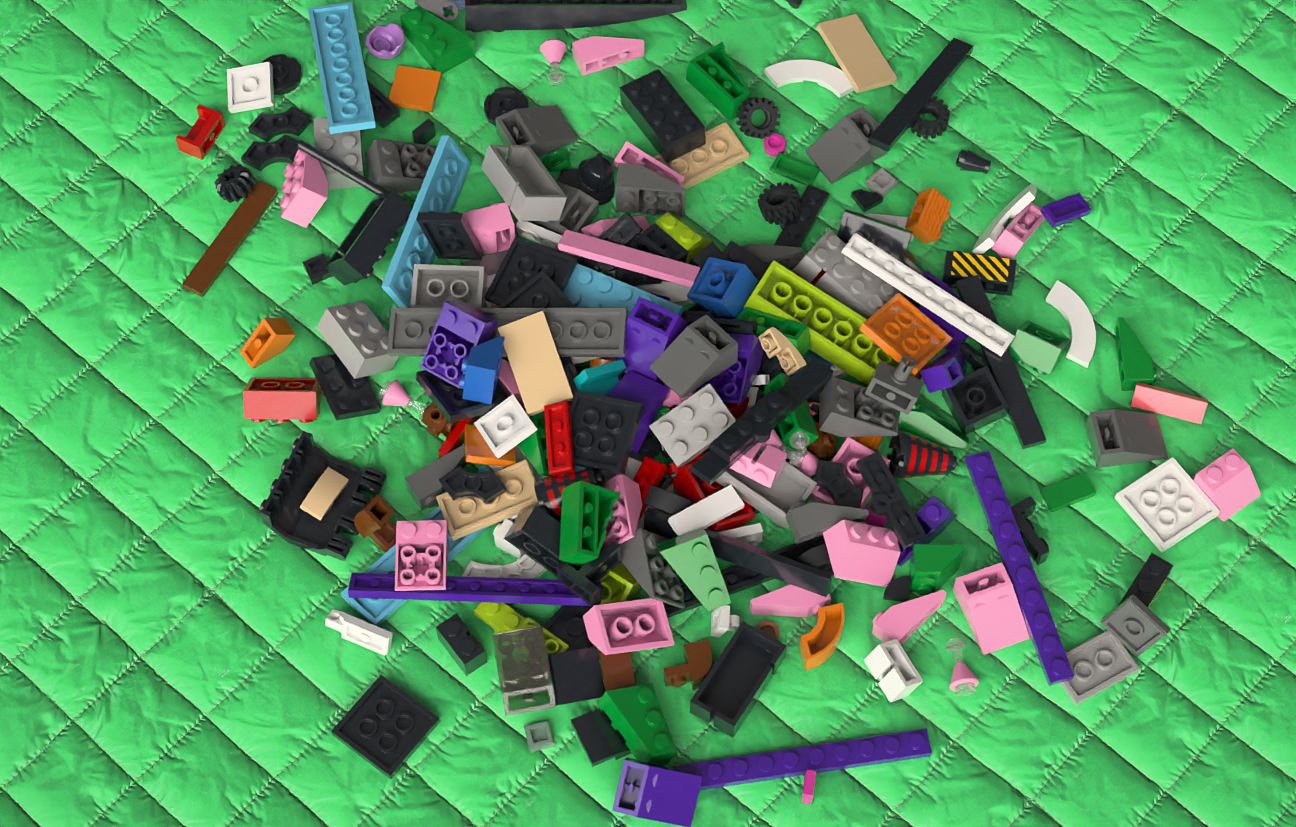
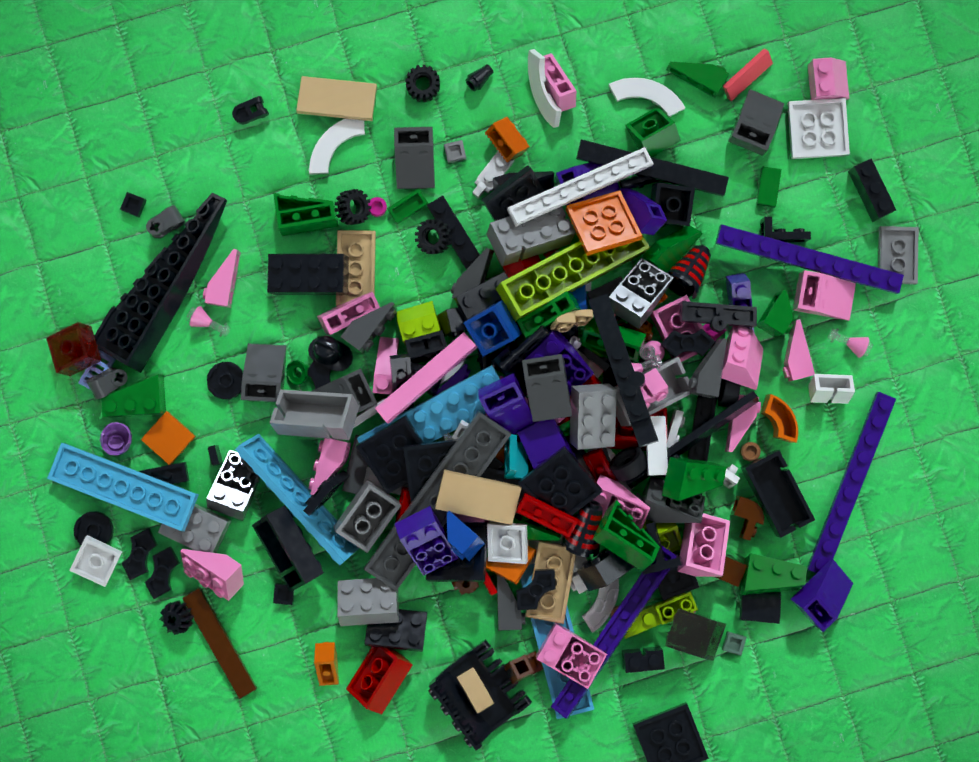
camera: 60 degrees left, 25 degrees up
red panel [176,104,225,160] -> none
black bar [297,140,413,214] -> none
white hinge [325,609,393,656] -> none
bright pink piece [379,380,430,419] -> none
black tile [547,647,605,706] -> none
dark pink tile [802,770,816,804] -> none
black tile [851,189,883,212] -> none
dark grey brick [864,355,924,415] -> none
black tile [868,38,973,152] -> none
black tile [883,576,911,602] -> none
brick [942,251,1017,296] -> none
dark purple tile [1040,193,1092,228] -> none
tile [1100,594,1171,656] -> none

